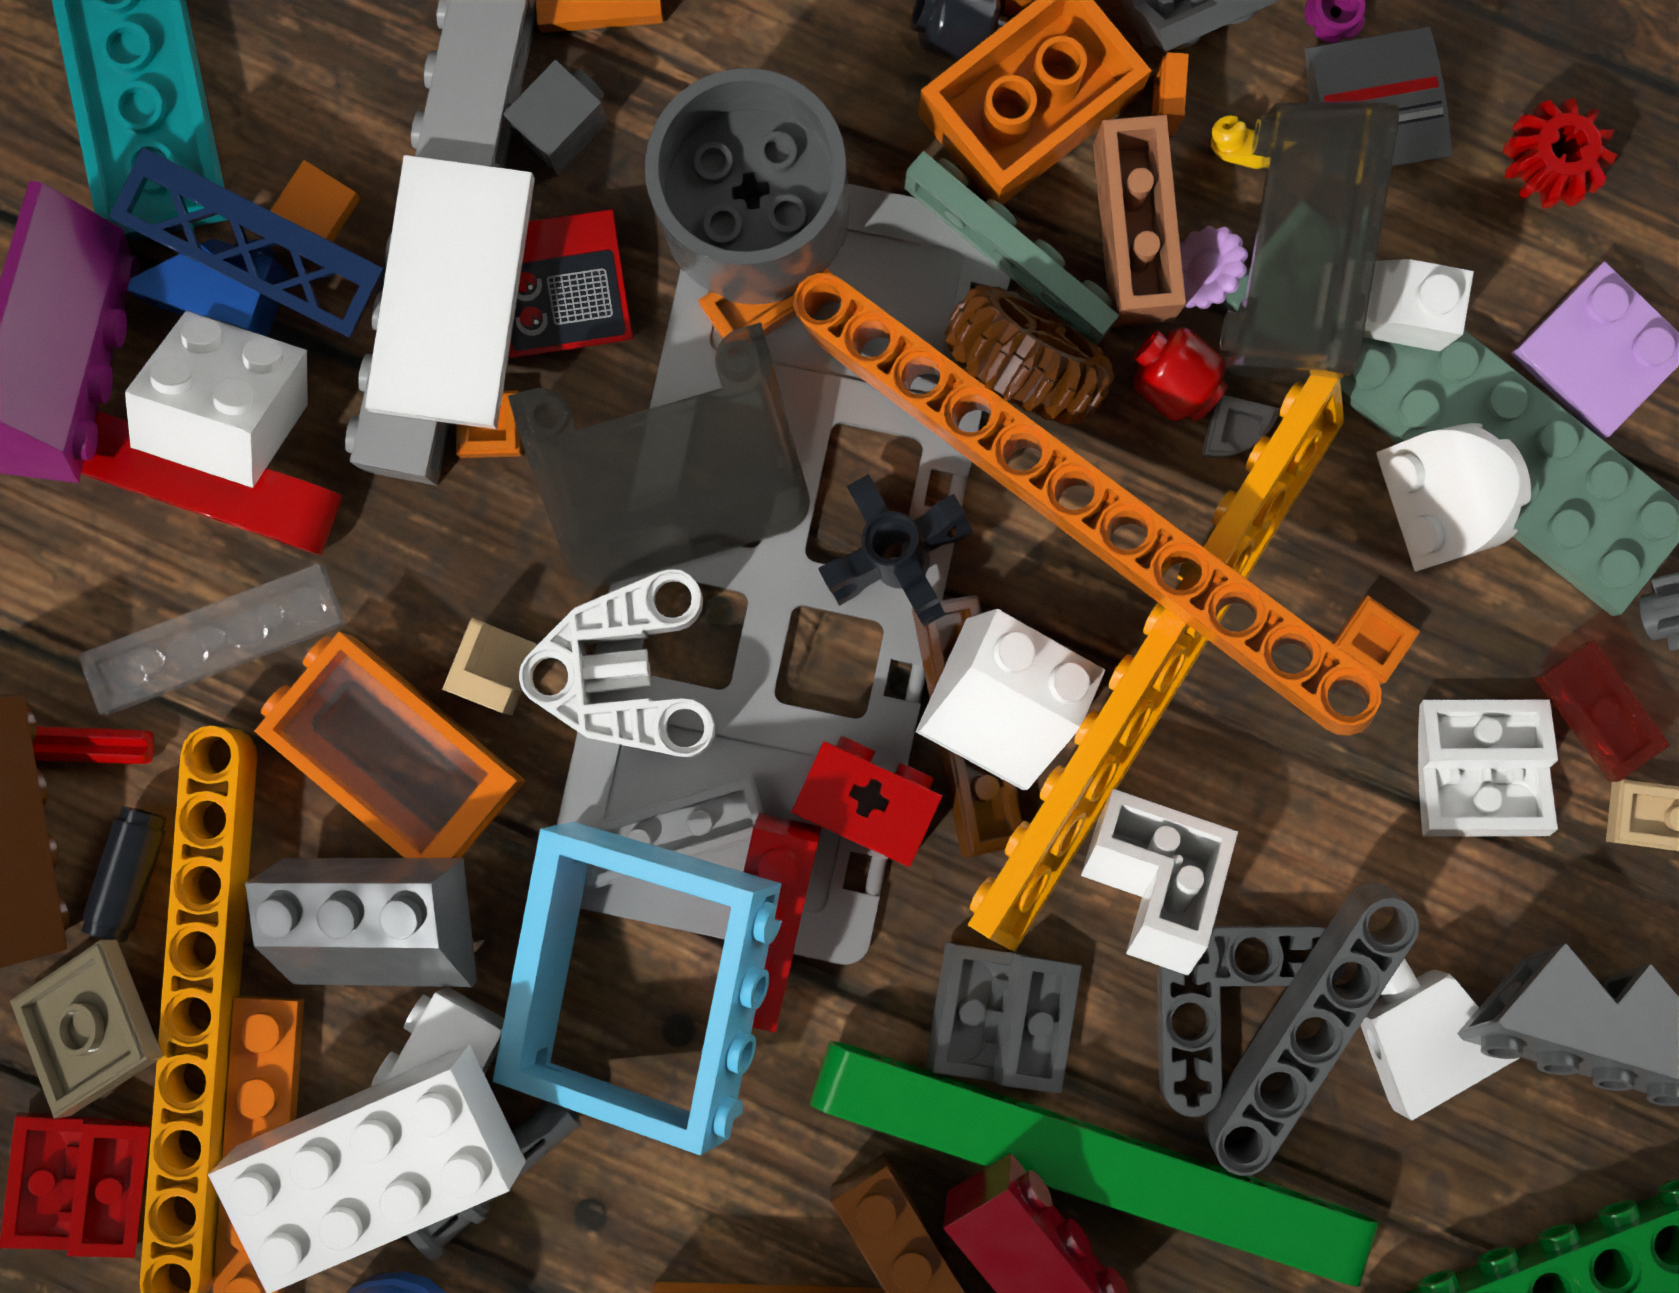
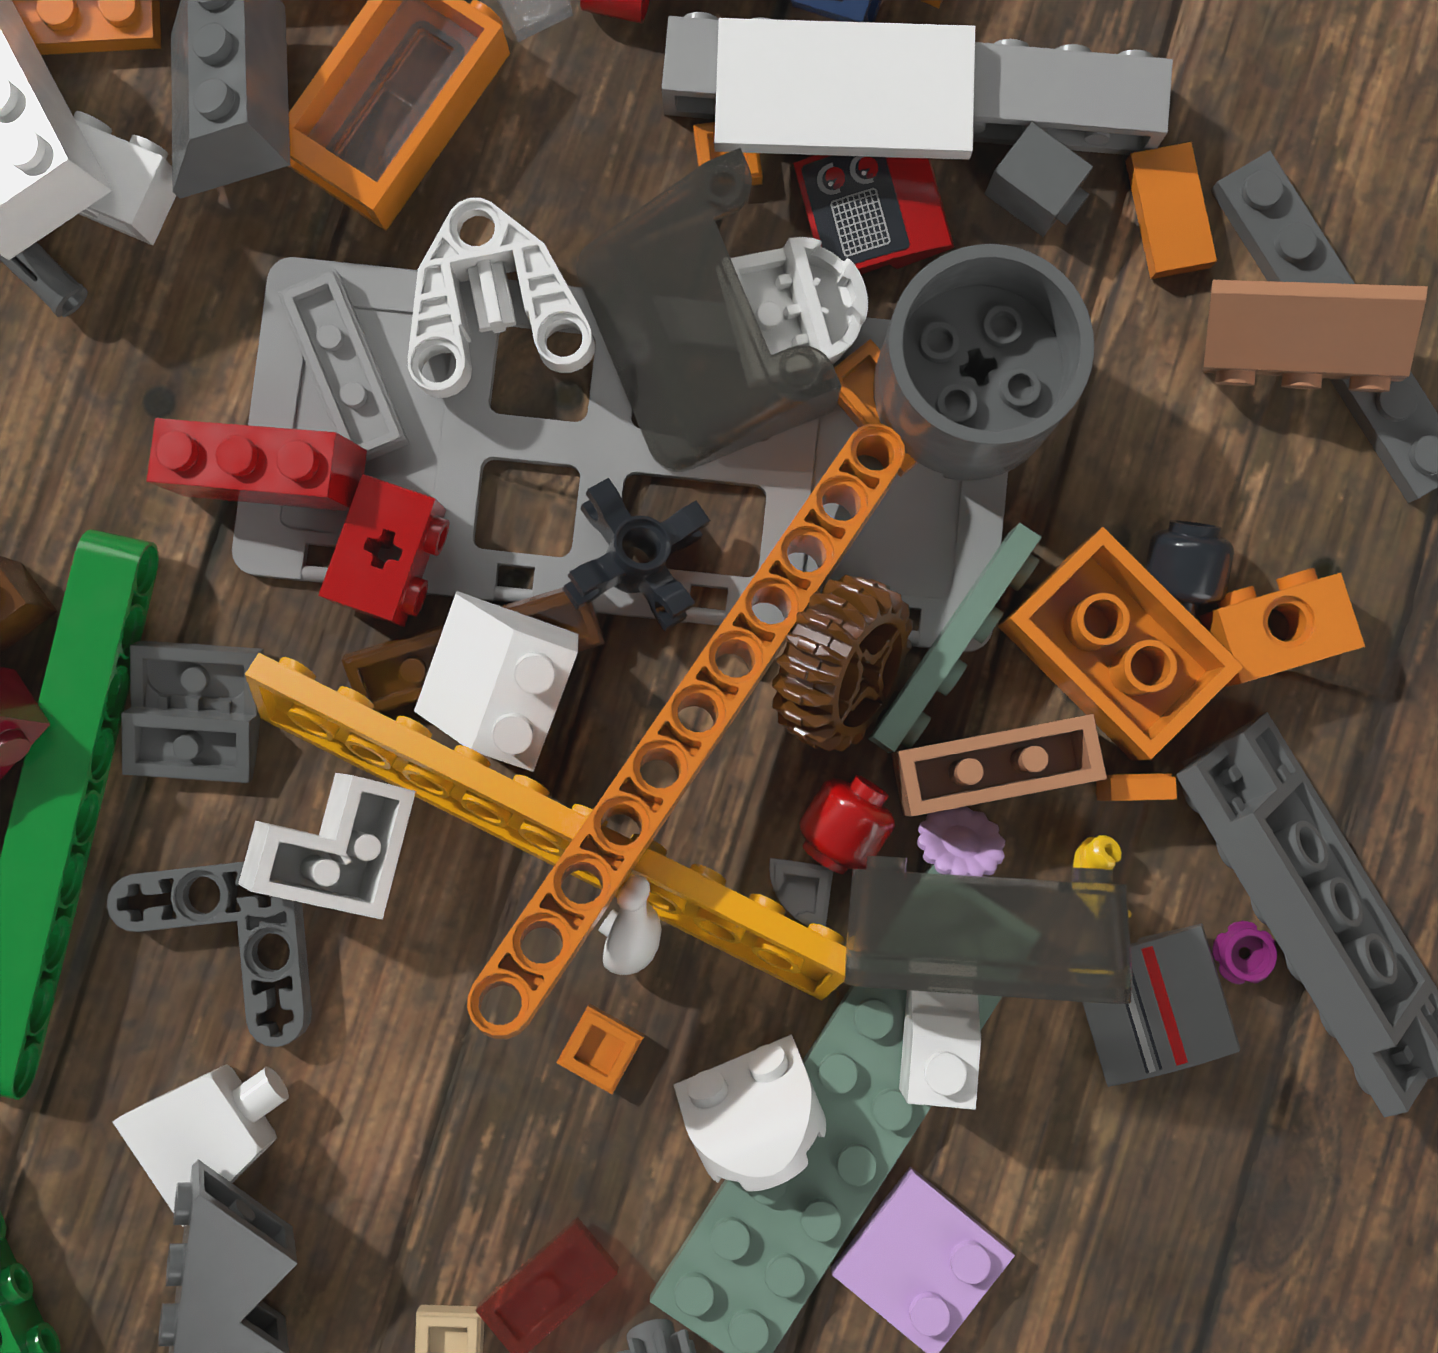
camera: 90 degrees right, 0 degrees up
tan panel [442,618,537,716] -> none
medium azure window [492,822,782,1156] -> none
dark grey beam [1204,883,1419,1176] -> none
white slope [1418,700,1558,836] -> none
red gear [1501,97,1617,209] -> none
none -> white piece [598,875,662,975]
none -> white slope [719,237,868,388]

